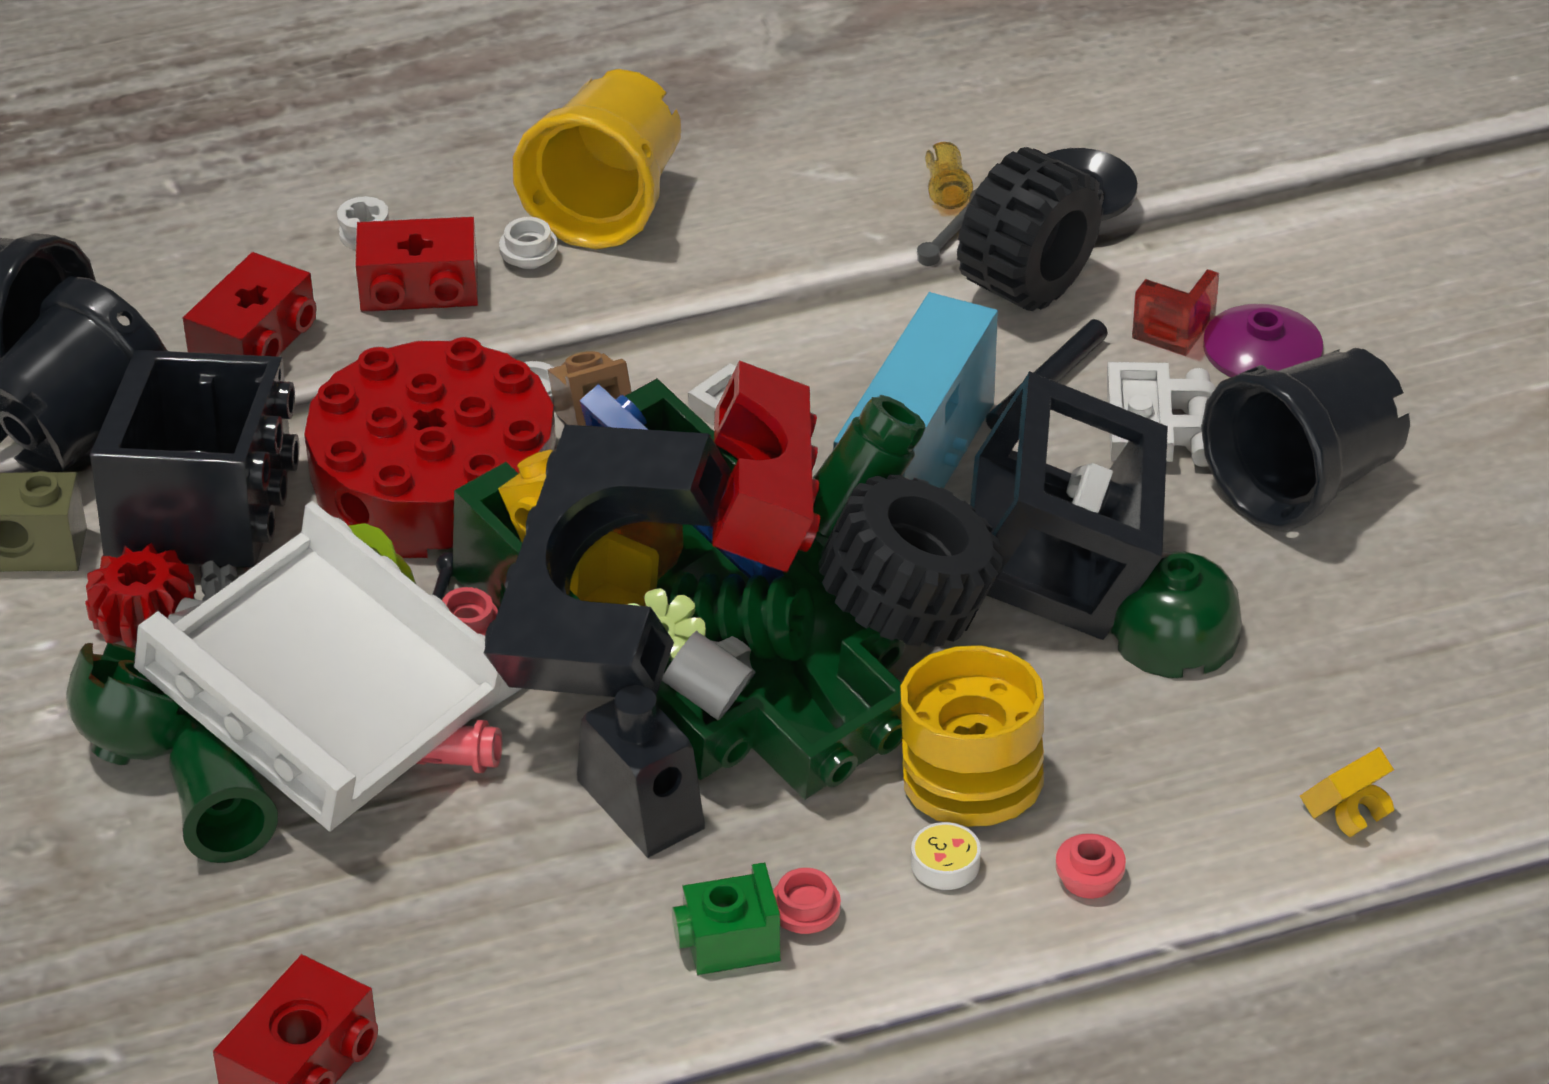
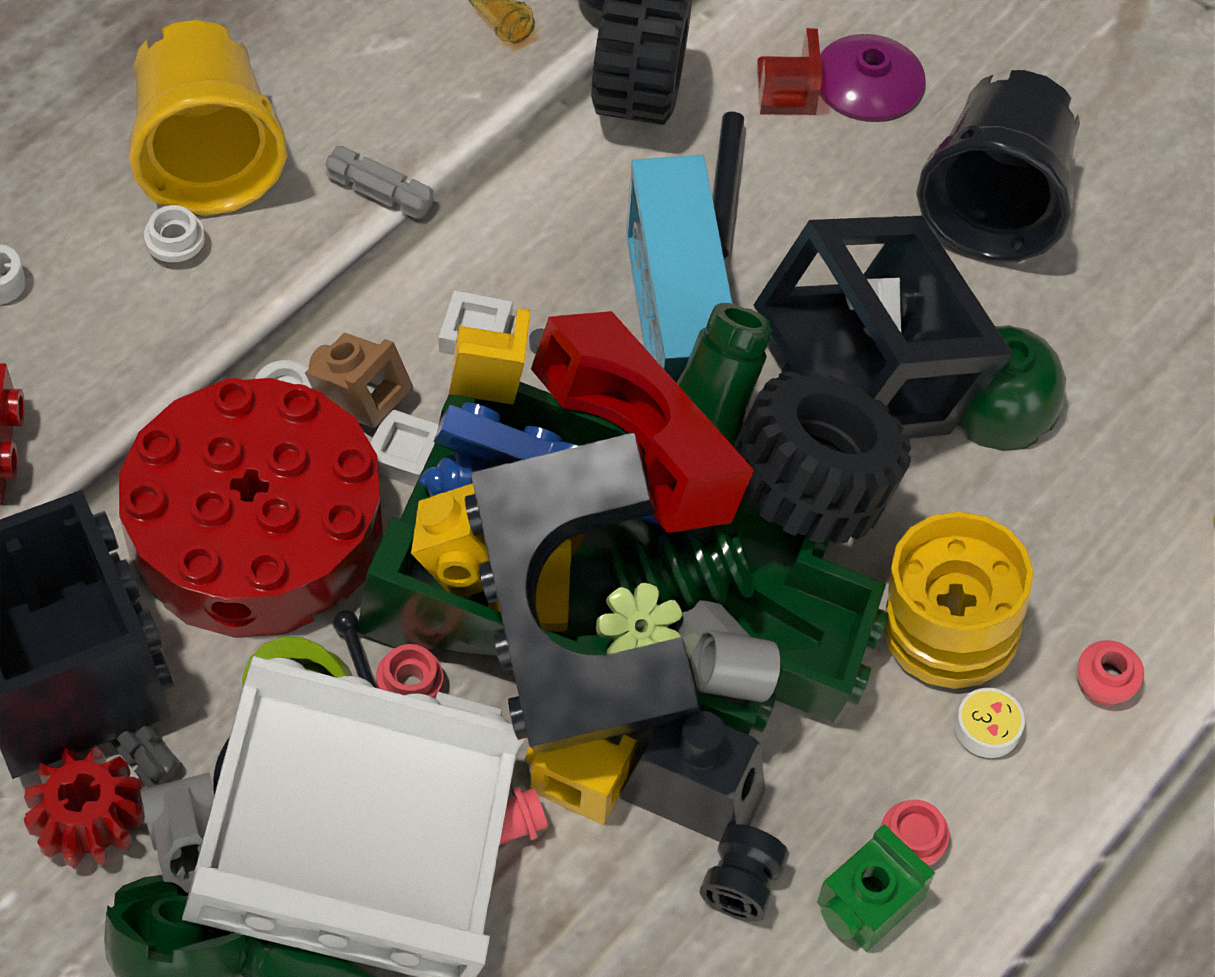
camera: 35 degrees left, 15 degrees up
red brick [356,217,478,312] -> none
dark grey hinge [917,189,977,266] -> none
white plate [1107,362,1216,467] -> none
none -> light grey axle [325,146,434,219]
none -> yellow panel [449,308,531,405]
none -> yellow brick [525,735,637,825]
none -> black wheel [699,824,790,922]

